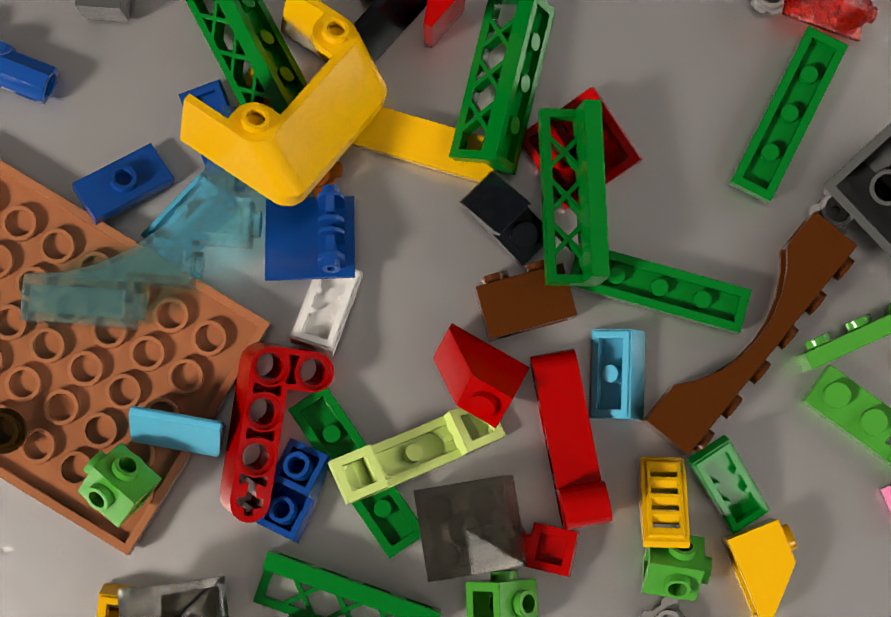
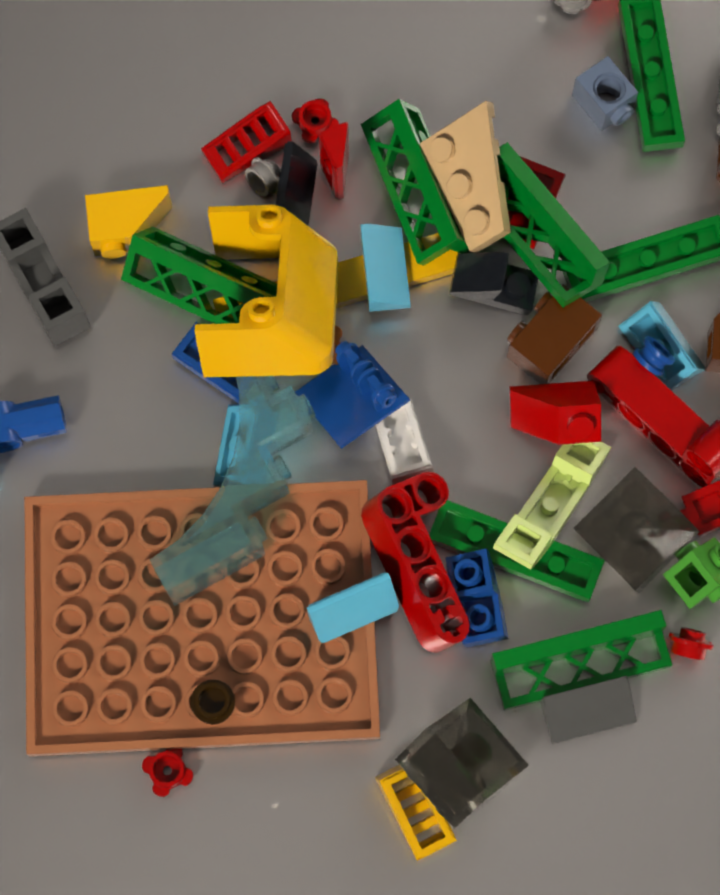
camera: 30 degrees left, 10 degrees down
blue plate [73,143,174,225] -> none
bright green brick [77,443,162,528] -> none
none -> medium azure slope [360,224,411,312]
none -> tan wing [419,100,511,253]
none -> sand blue brick [572,56,638,131]
none -> blue bush [633,336,675,377]

